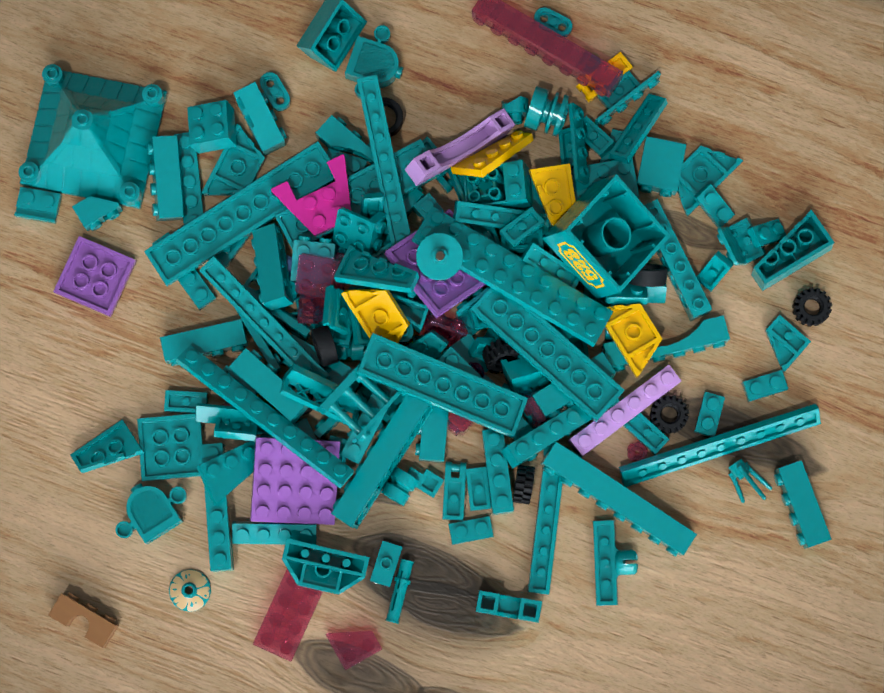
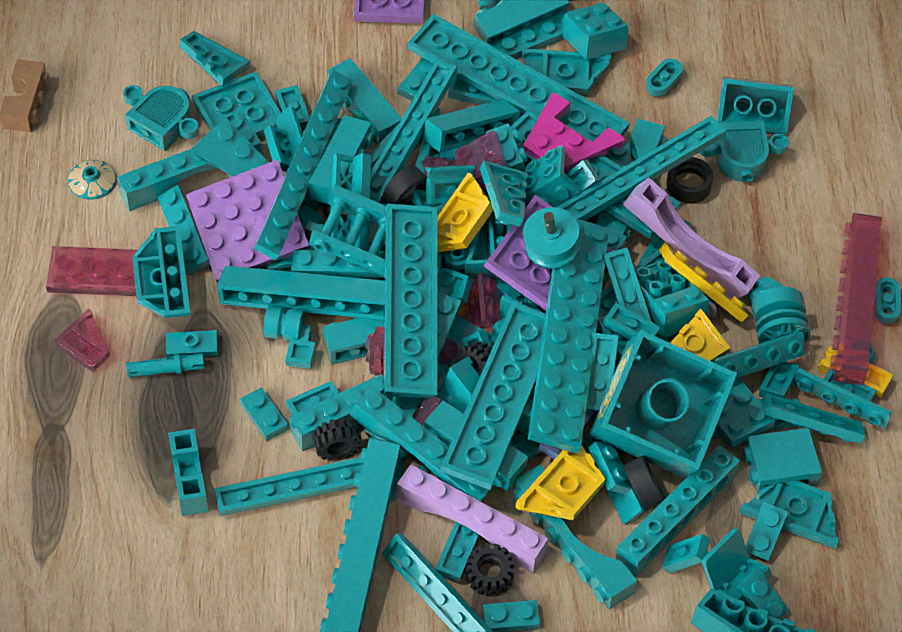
camera: 70 degrees right, 25 degrees down
teal wedge [233,82,287,156] -> none
teal plate [442,461,466,521] -> none
teal plate [593,520,638,606] -> none
clear pink plate [627,442,647,462] -> none

